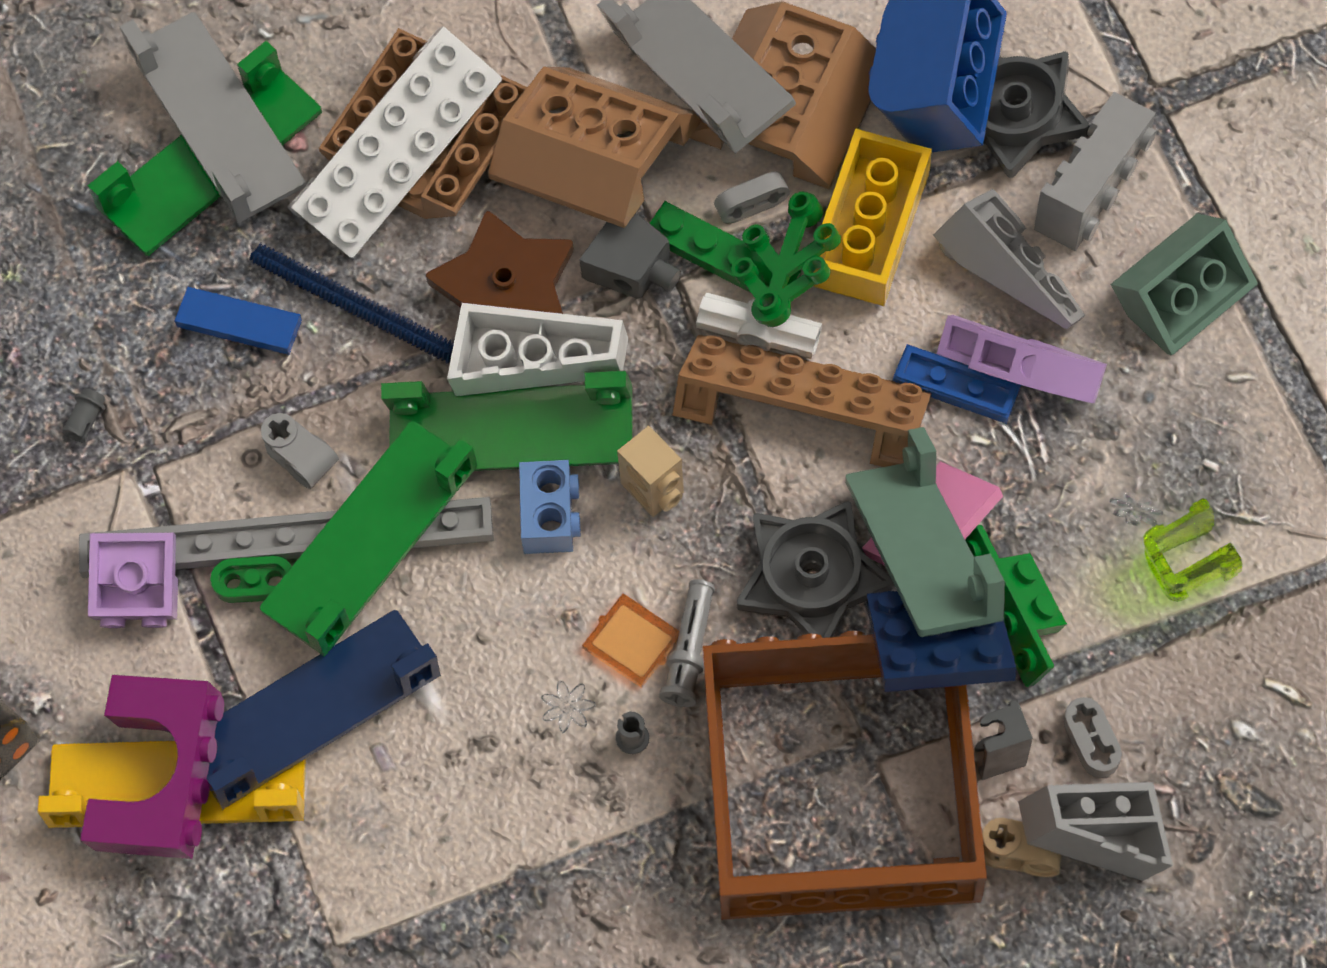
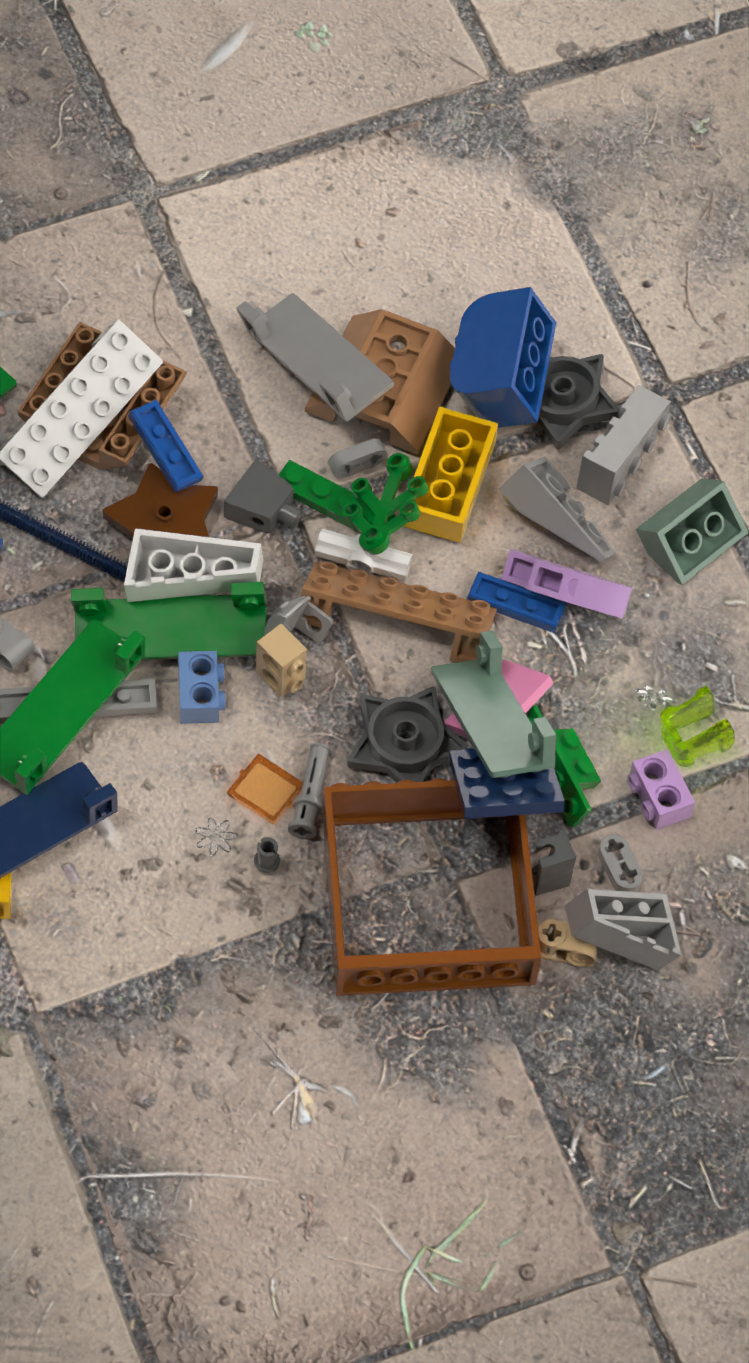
camera: 10 degrees left, 5 degrees down
medium nougat slope [488,66,702,228] -> none
none -> blue tile [128,399,204,493]
none -> light grey piece [264,596,333,643]
none -> lavender brick [627,749,695,830]

